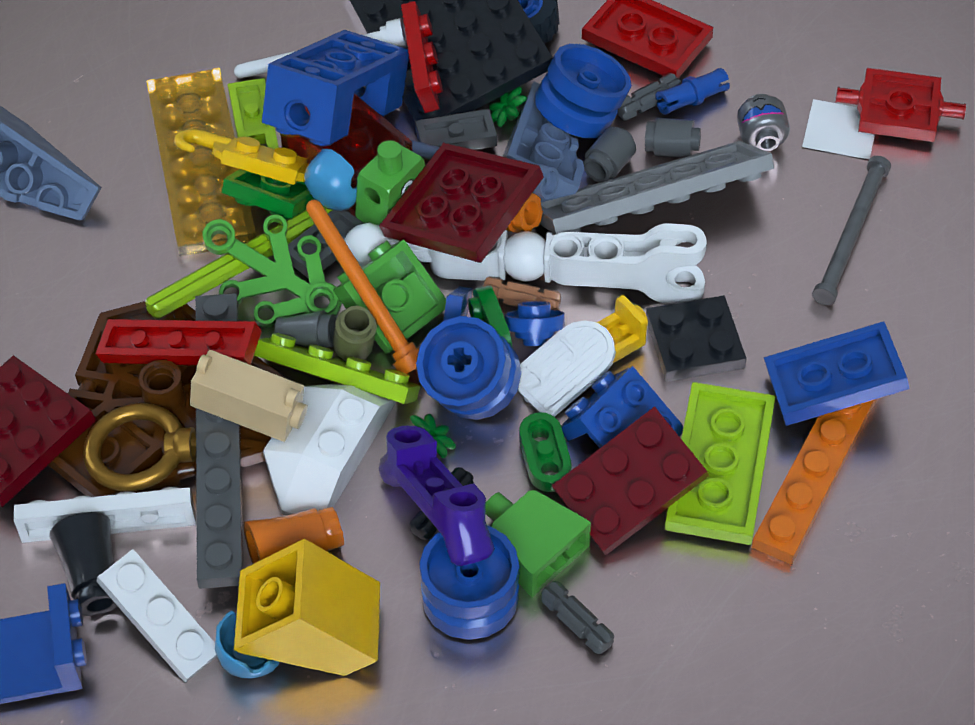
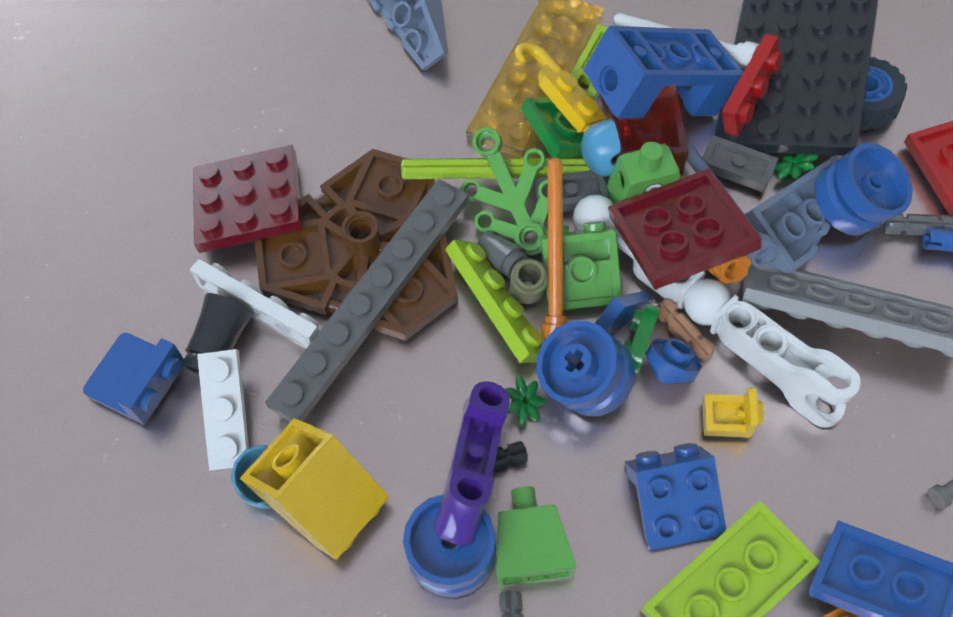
camera: 40 degrees right, 10 degrees up
pearl gold piece [83,403,196,491] -> none
red plate [95,319,262,365] -> none
tan brick [190,349,308,442] -> none
orange plant [244,507,344,564] -> none
white wedge [263,383,396,516] -> none
white window [518,320,616,417] -> none
green plate [519,412,572,492] -> none
dark red plate [552,406,709,556] -> none
dark grey brick [583,127,636,182] -> none
dark grey brick [645,118,701,158] -> none
black plate [646,295,747,382] -> none

